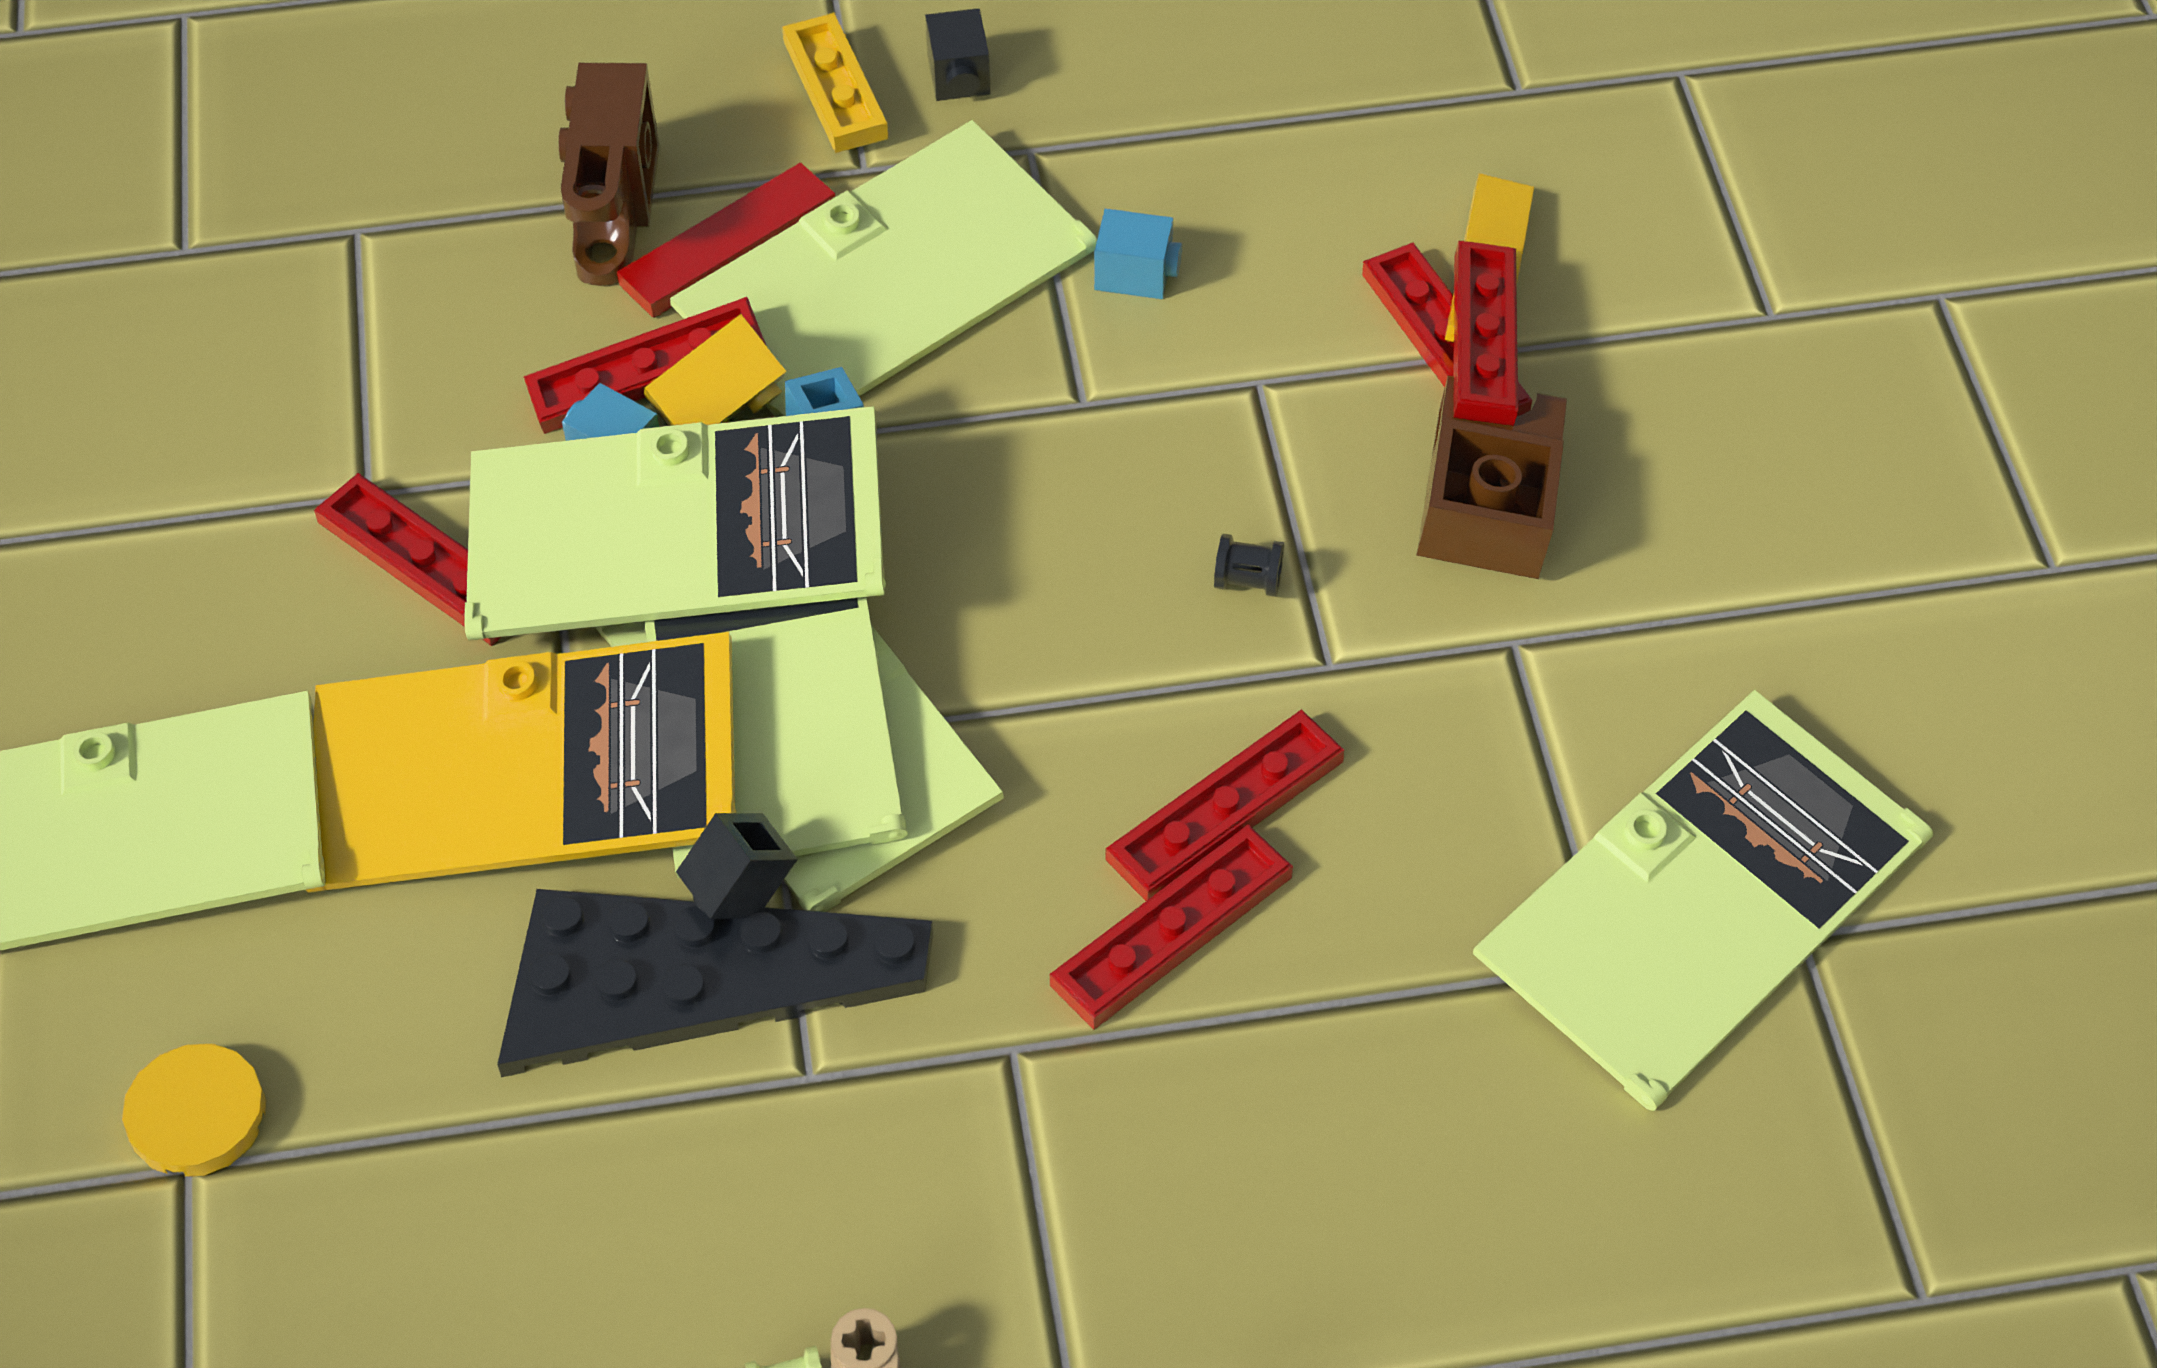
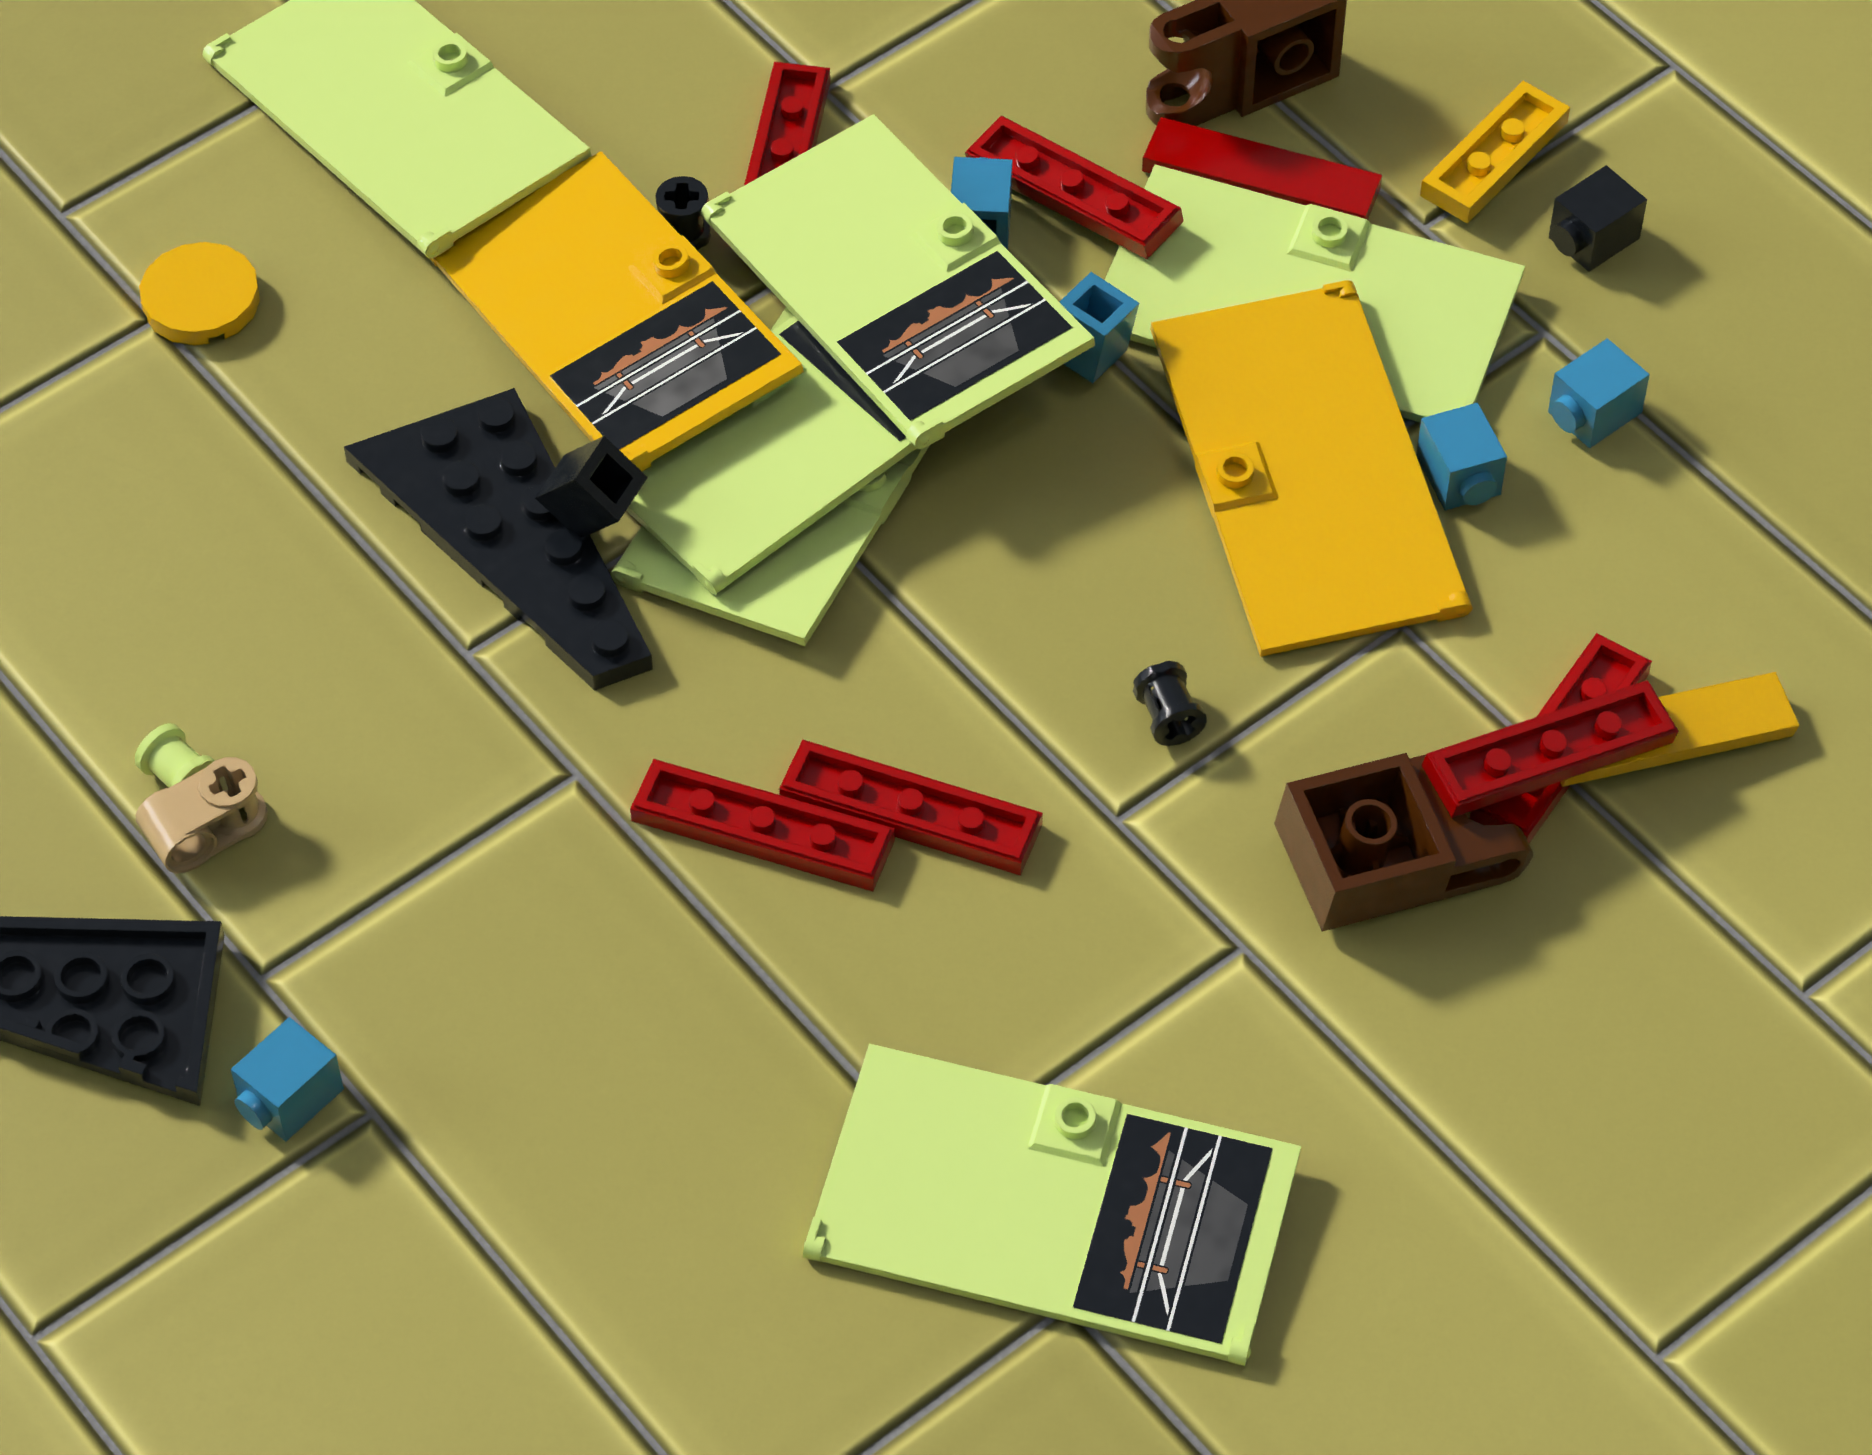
camera: 60 degrees right, 0 degrees up
yellow brick [644,314,786,426] -> none
none -> black bush [655,176,711,251]
none -> yellow door [1150,280,1473,657]
none -> dark azure brick [1548,338,1650,448]

